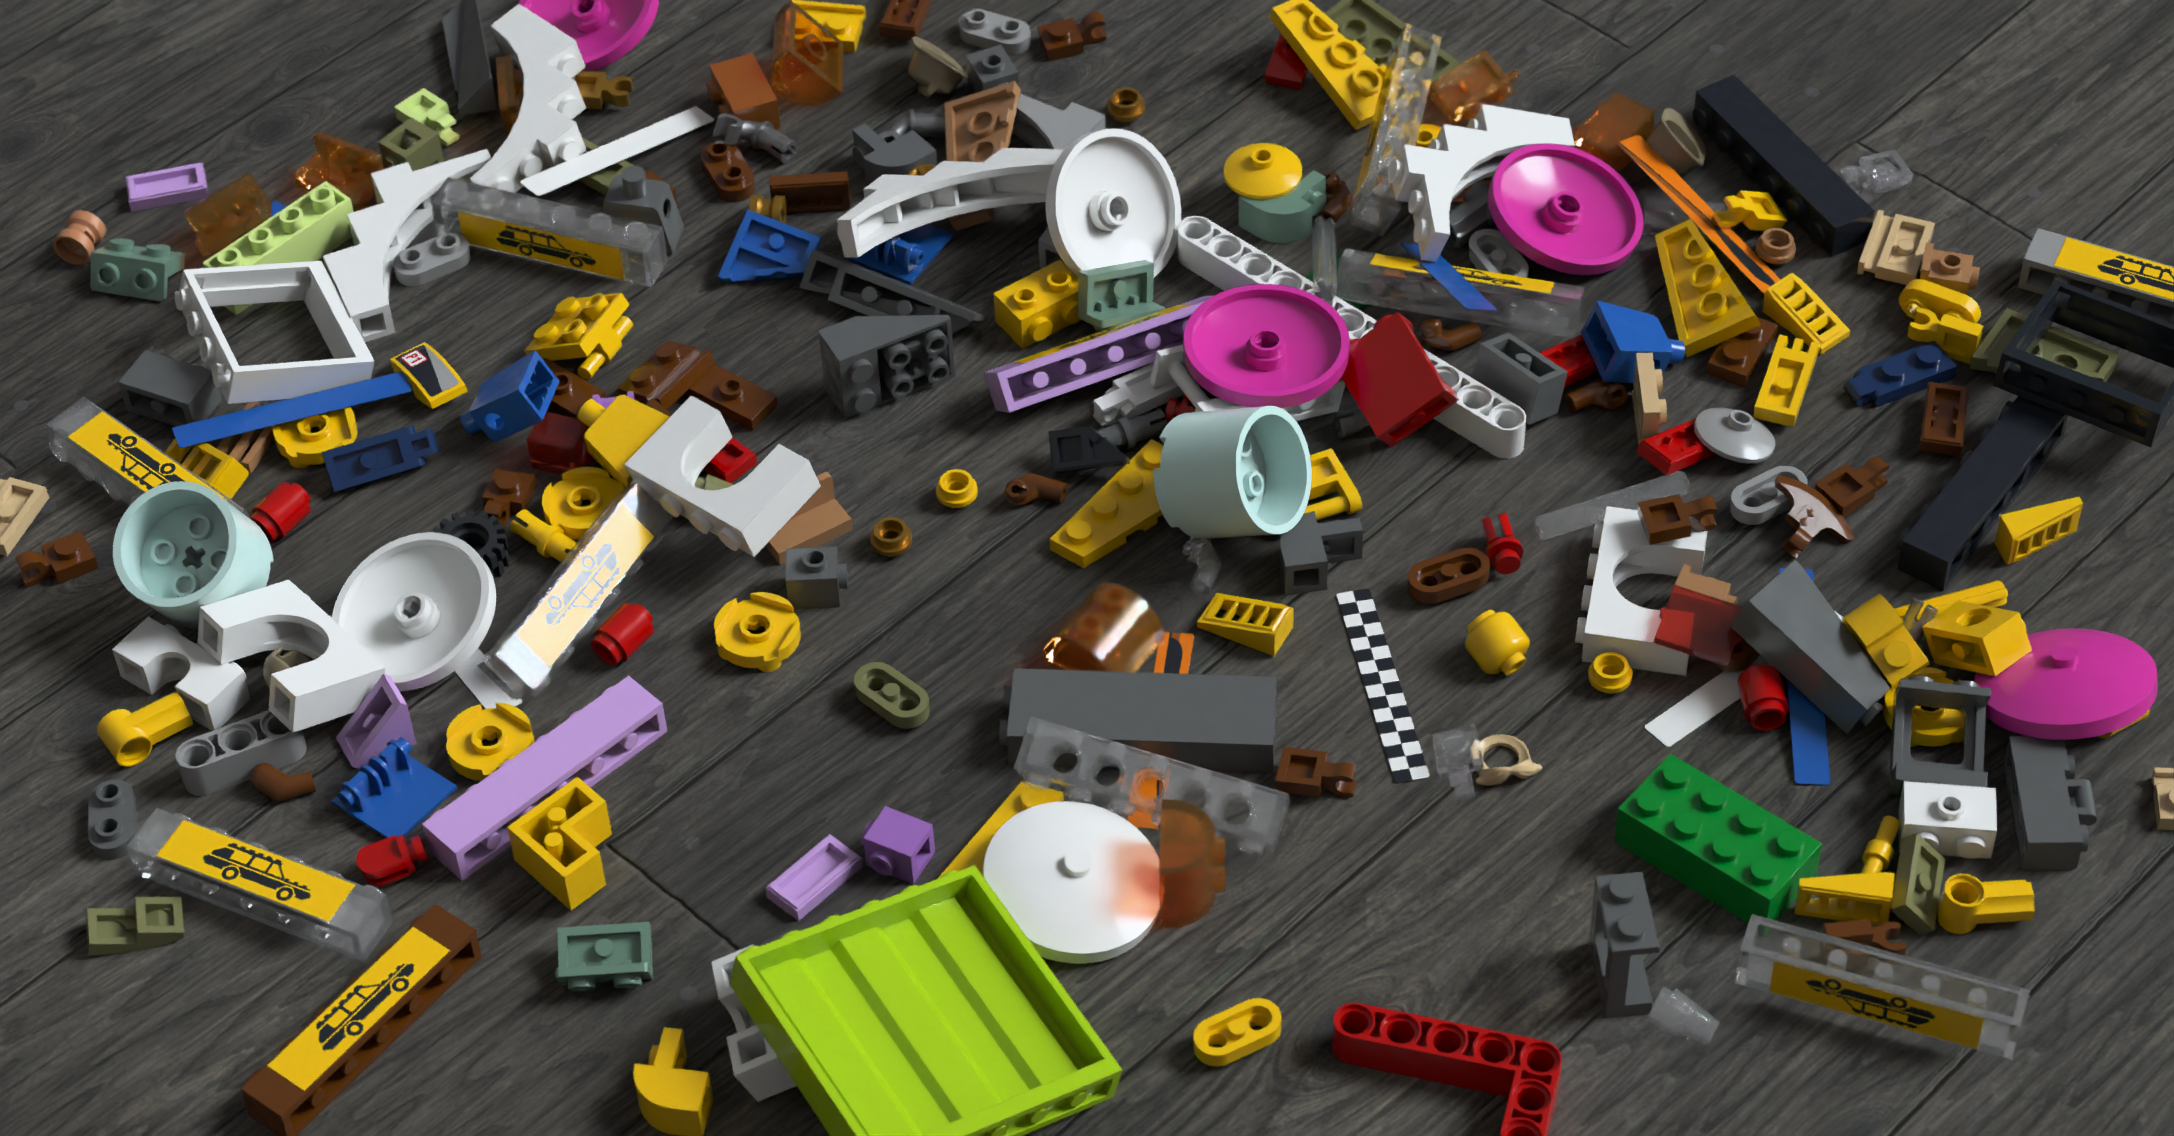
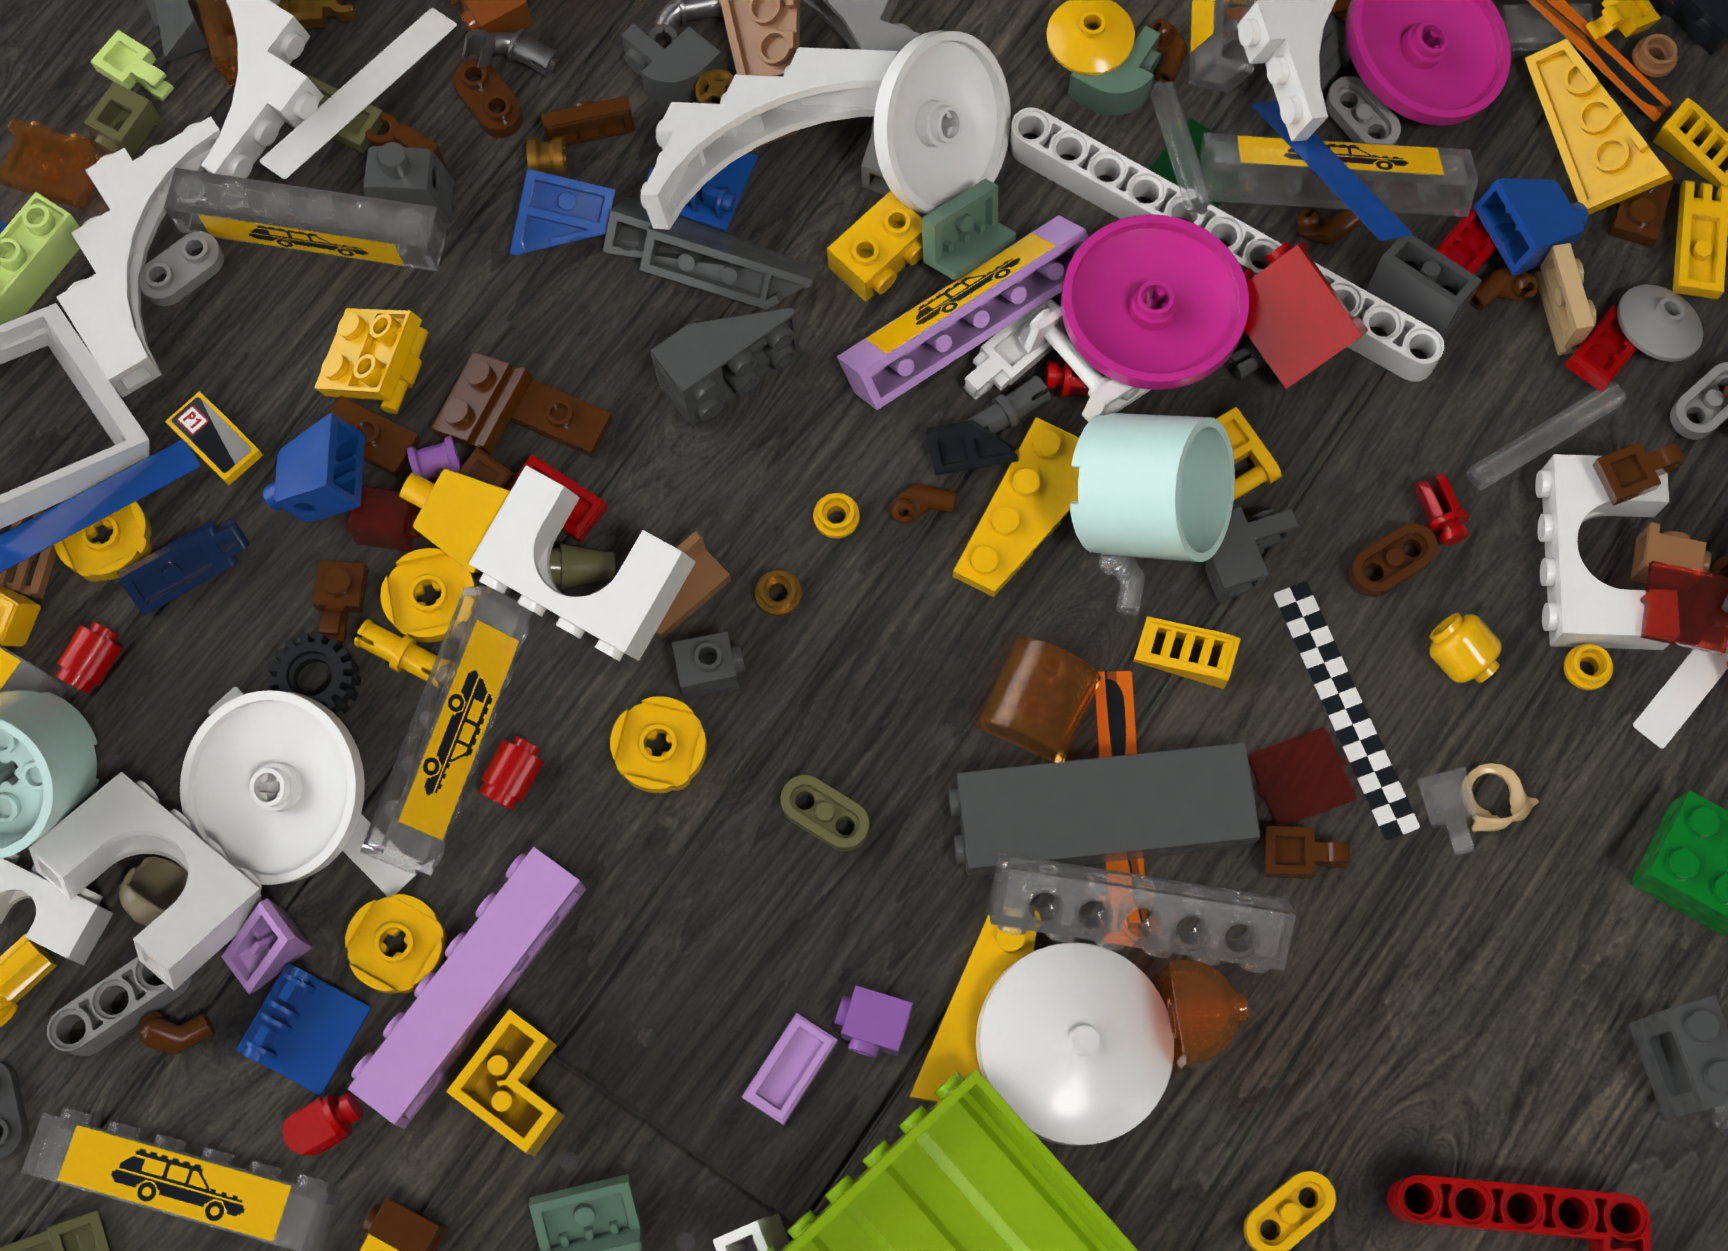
camera: 10 degrees left, 25 degrees up
none -> clear red piece [1248,727,1357,826]

